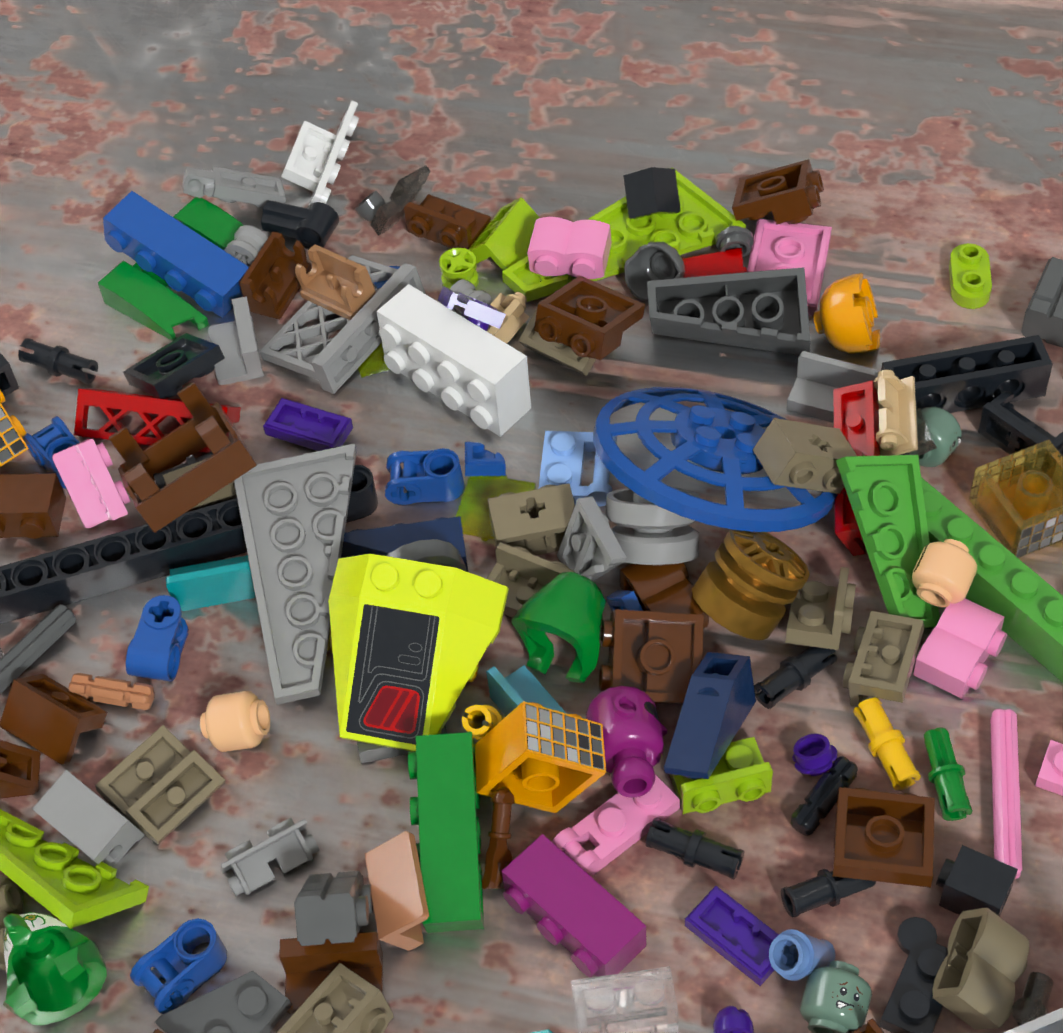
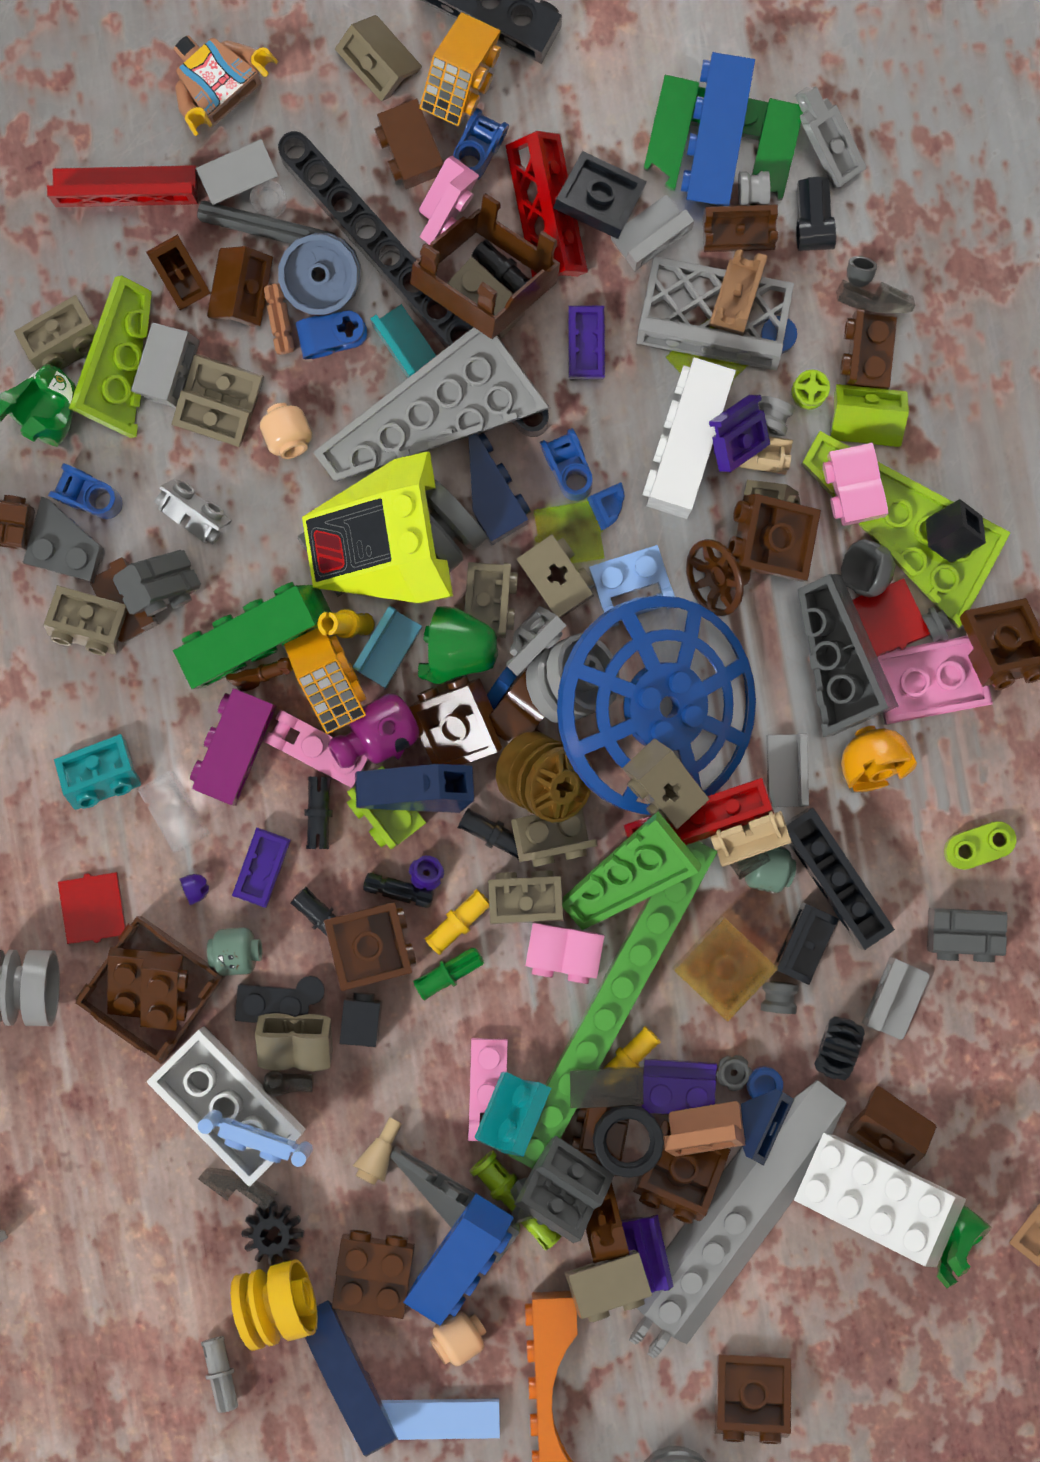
camera: 65 degrees right, 35 degrees up
black pin [18,338,98,384] -> none
white bracket [281,100,359,209] -> none
nougat panel [365,831,429,951] -> none
medium blue cone [769,929,836,981] -> none
light nougat head [912,539,977,607] -> none
bright pink axle [990,708,1023,879] -> none
none -> sand blue wheel [278,233,361,315]
none -> reddish brown wheel [686,539,751,616]

